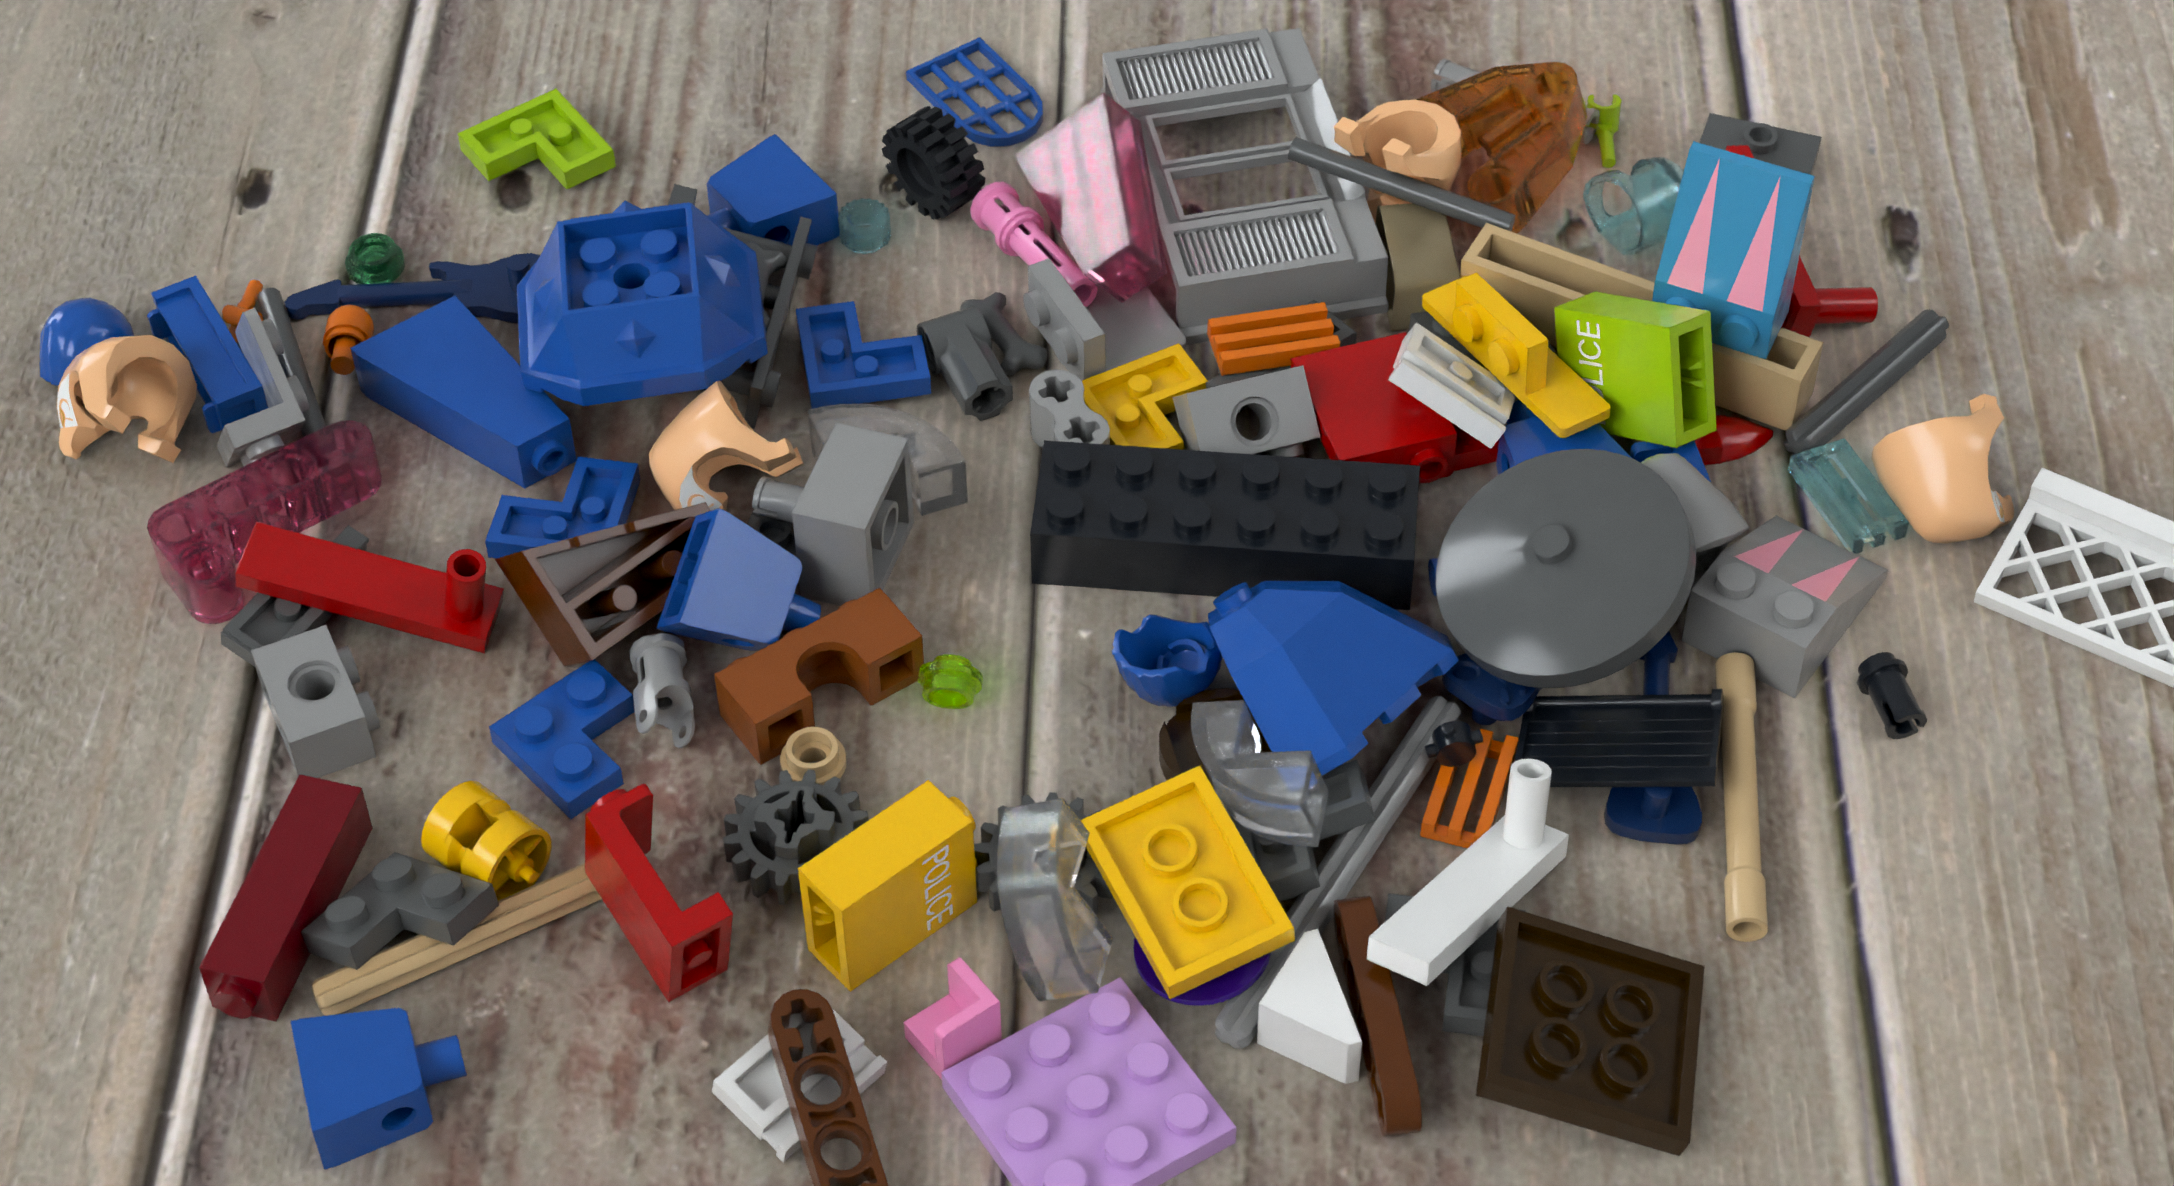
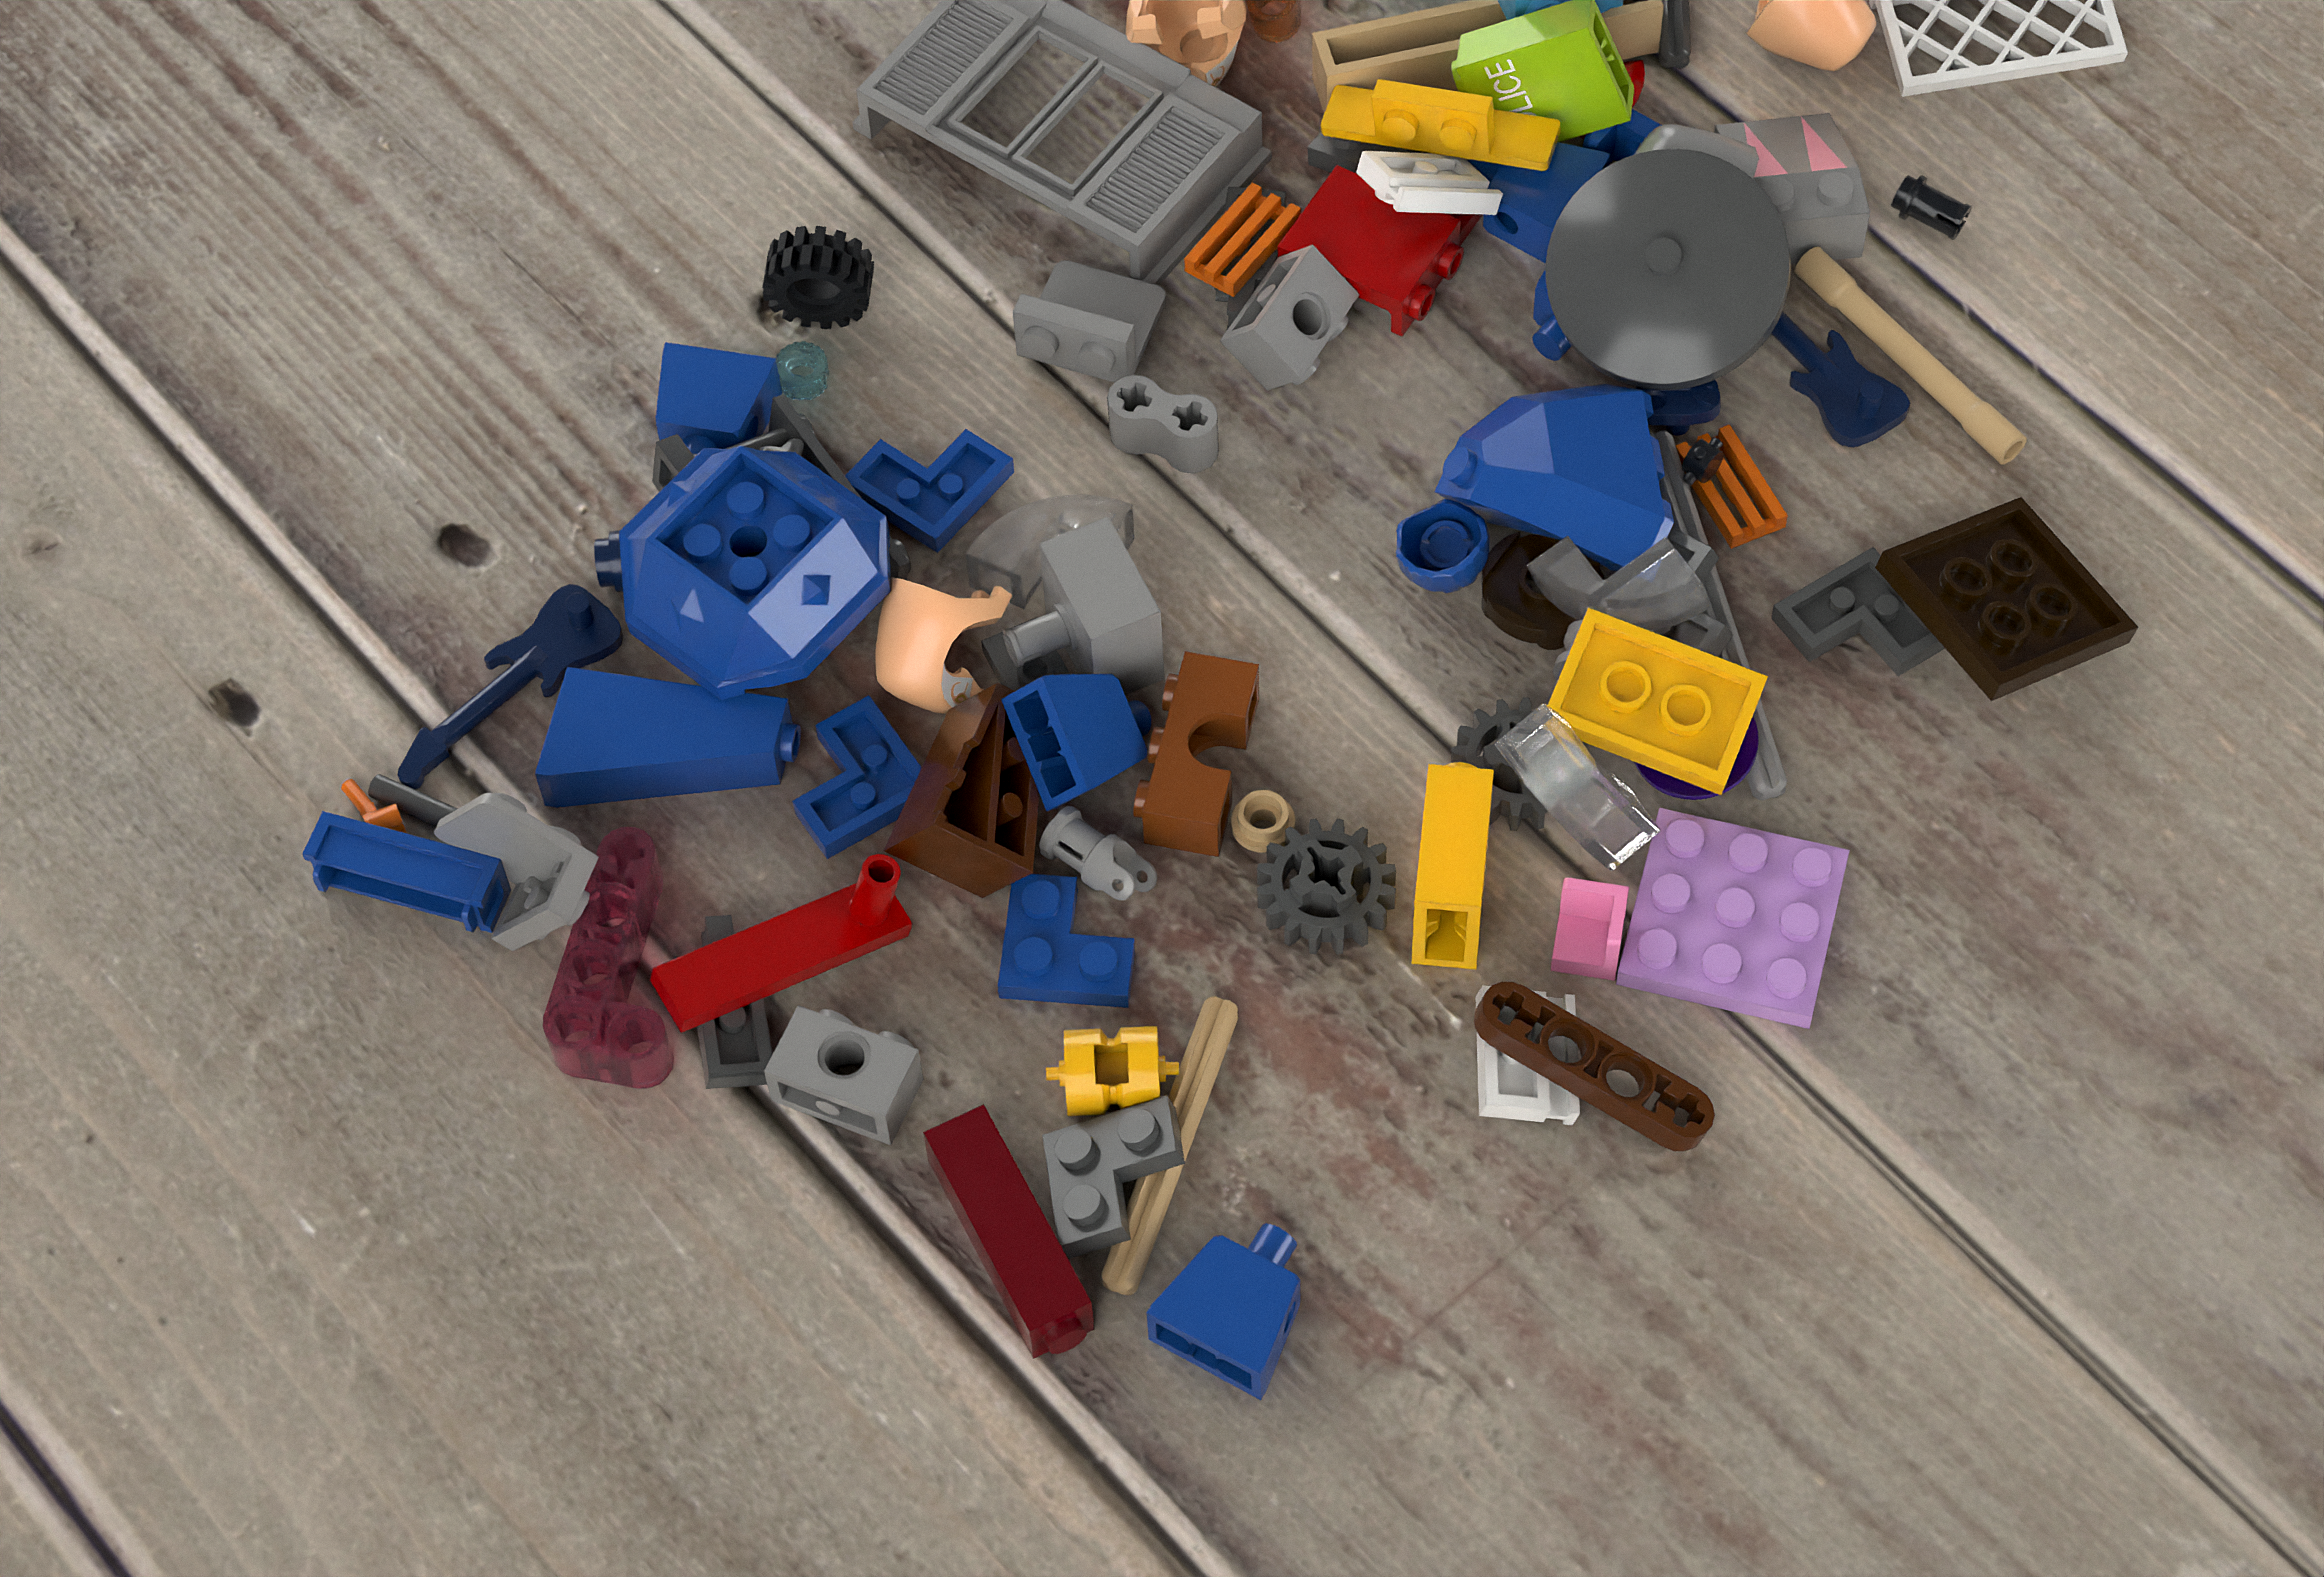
camera: 40 degrees left, 10 degrees up
blue hair [39,298,134,386] -> none
light nougat piece [56,335,197,463] -> none
orange cylinder [323,305,374,375] -> none
clear green plate [345,233,405,284] -> none
lime plate [458,89,616,189] -> none
red panel [585,784,733,1003] -> none
blue window [906,37,1043,147] -> none
dark grey piece [917,306,1013,421] -> none
clear neon green plate [918,654,983,709] -> none
dark grey piece [960,292,1047,376] -> none
bright pink pin [970,182,1098,307] -> none
clear pink slope [1016,92,1167,303] -> none
black brick [1030,440,1420,610] -> none
yellow plate [1082,343,1208,450] -> none
white slope [1257,929,1362,1084] -> none
dark grey bar [1288,137,1516,231] -> none
reddish brown beam [1333,896,1422,1137] -> none
white piece [1367,759,1569,986] -> none
dark tan piece [1376,203,1461,332] -> none
black piece [1515,689,1724,787] -> none
clear light blue tile [1788,438,1909,554] -> none

